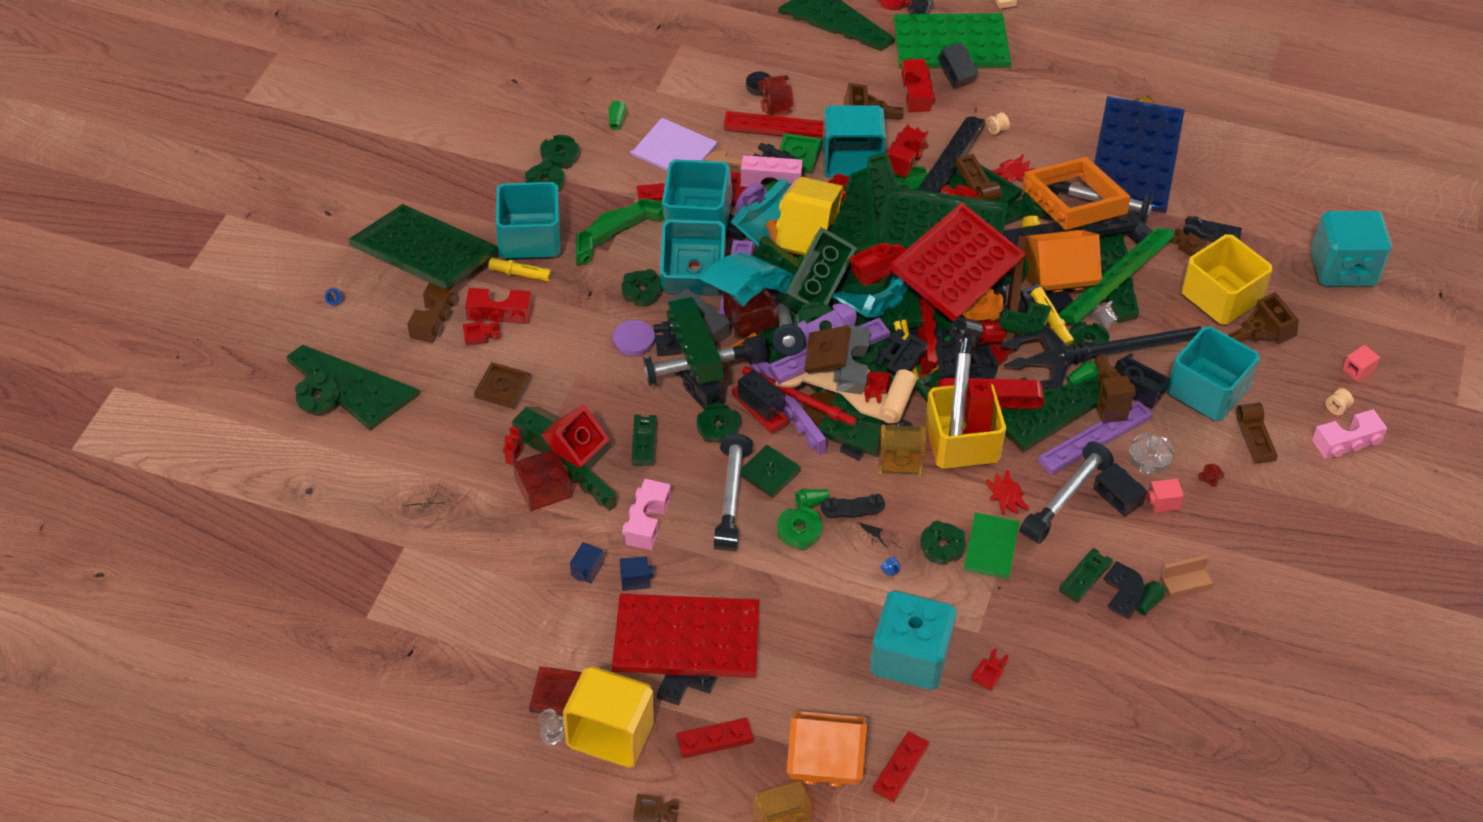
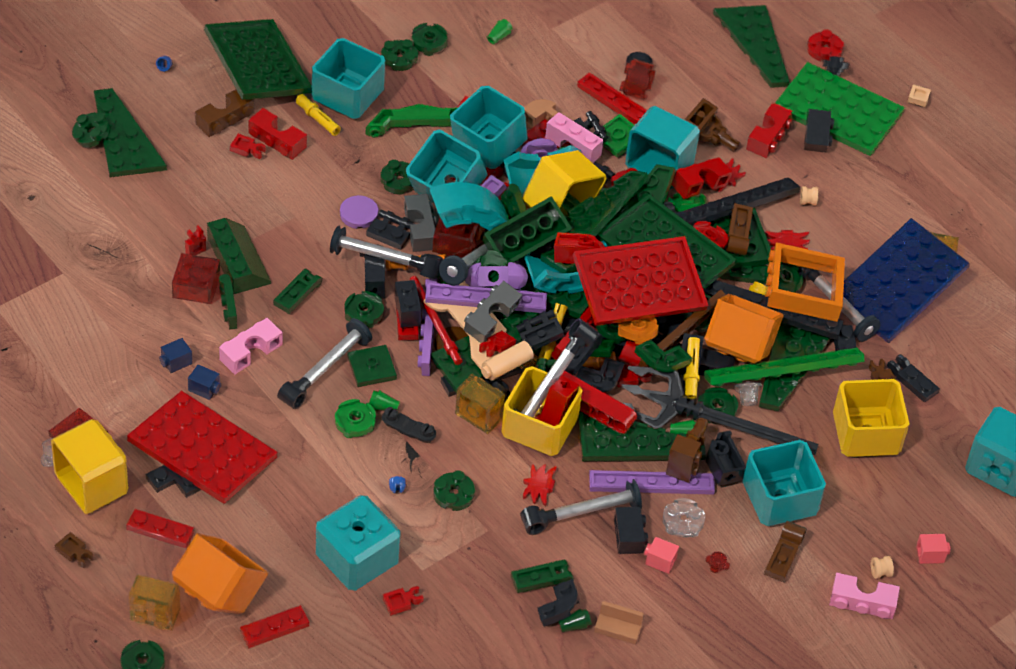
camera: 30 degrees right, 0 degrees up
reddish brown plate [474,362,531,409] -> none
red slope [541,404,610,468] -> none
lavender piece [630,118,717,171] -> none
dark green brick [666,297,724,384] -> none
reddish brown plate [804,325,851,373] -> none
green tile [963,512,1019,580] -> none
reddish brown brick [1228,292,1299,344] -> none

